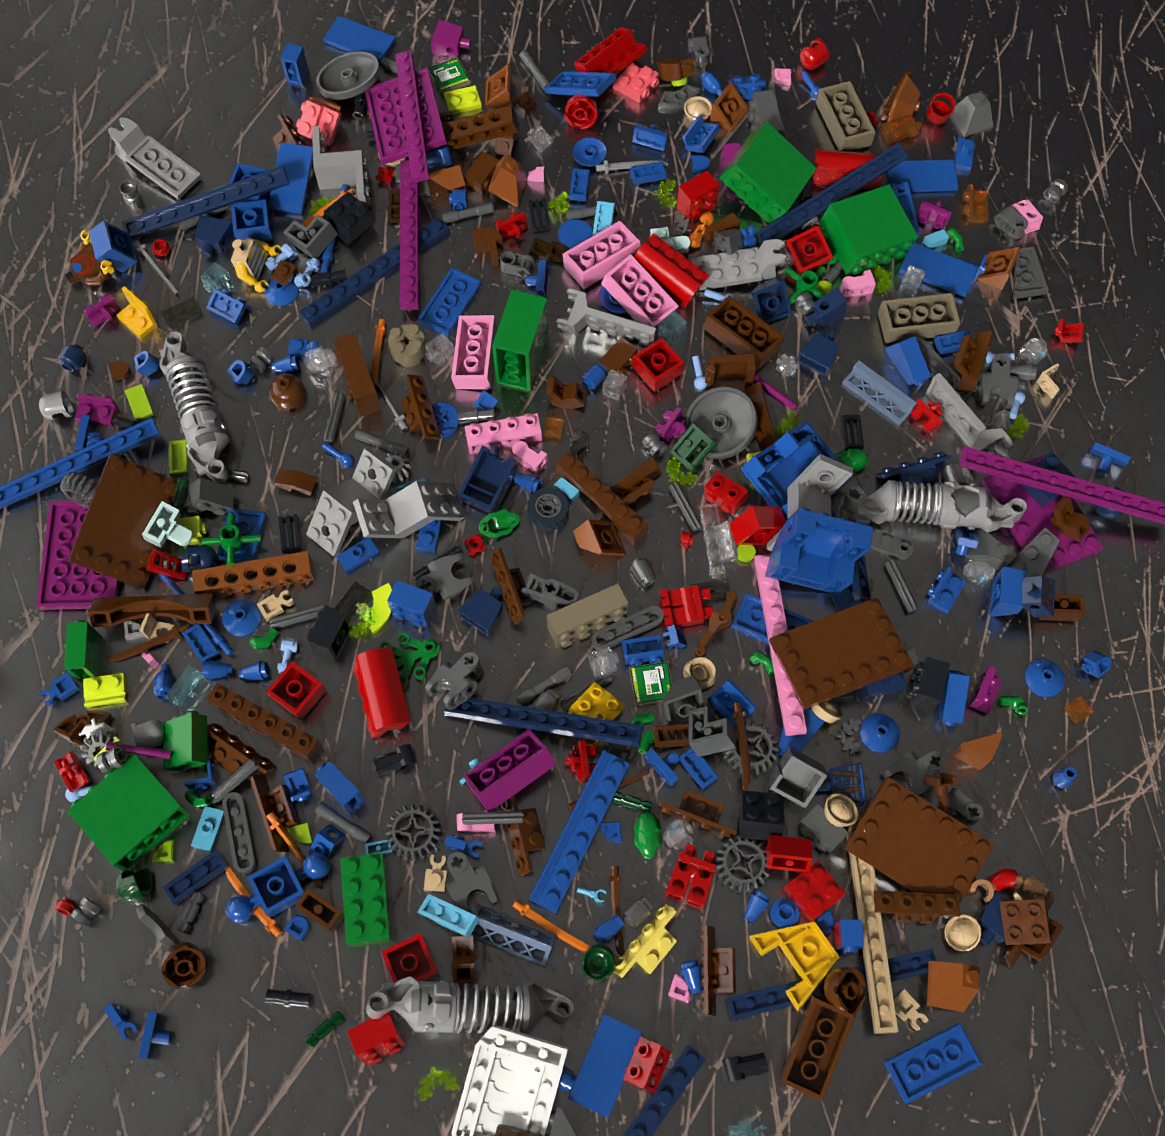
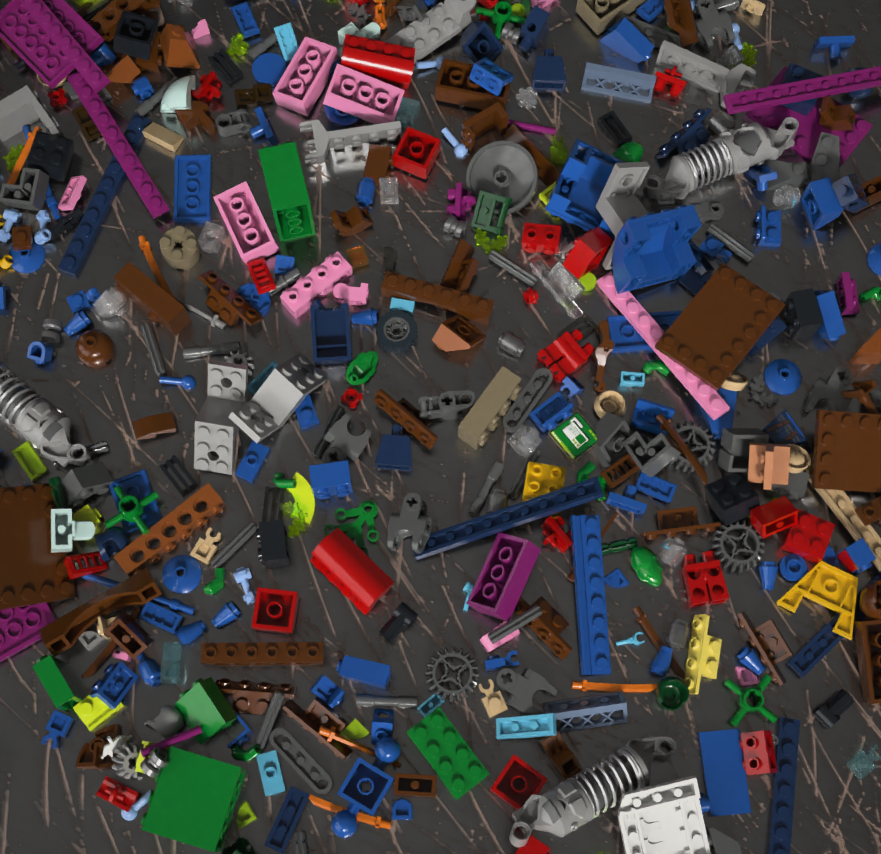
camera: 30 degrees left, 5 degrees up
none -> bright pink plate [58,175,87,211]
none -> blue bracket [90,661,139,709]
none -> reddish brown brick [104,611,152,660]
none -> black brick [113,10,159,61]
none -> tan slope [142,122,184,153]
none -> light aqua brick [160,75,196,113]
none -> red slope [247,257,276,295]
none -> green arm [273,472,297,488]
none -> blue bracket [469,57,514,96]
none -> medium azure piece [619,371,645,388]
none -> blue plate [699,234,732,264]
none -> green bar [724,674,778,727]
none -> nougat bracket [748,442,791,490]

